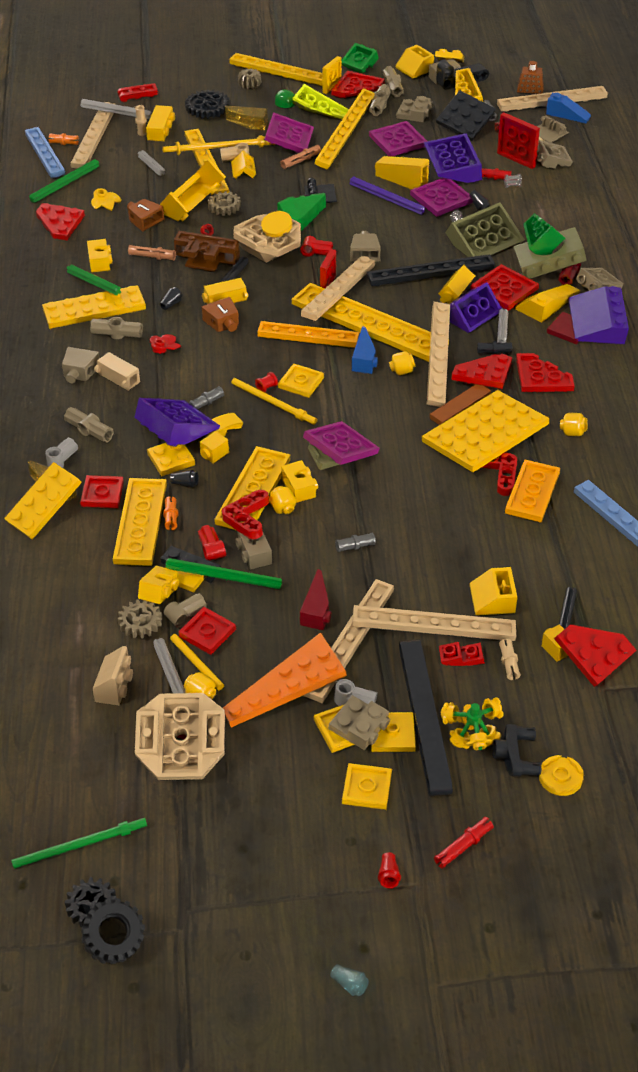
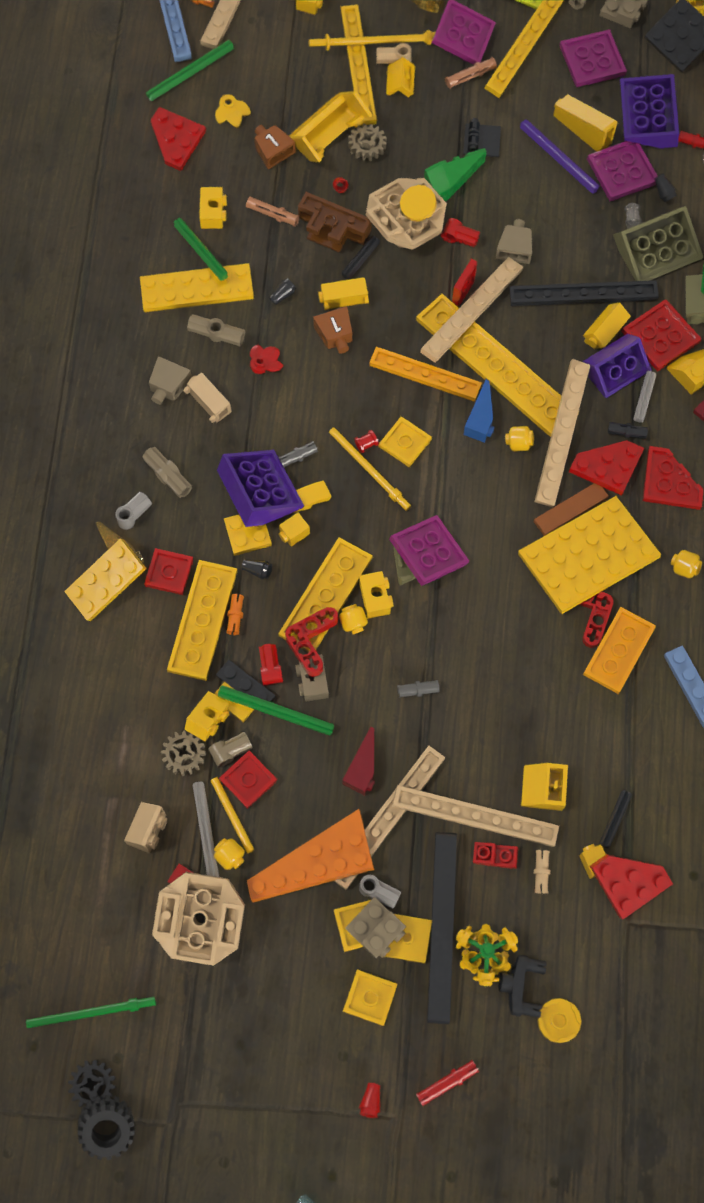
camera: 10 degrees right, 25 degrees up
light grey axle [138,150,165,176] -> none

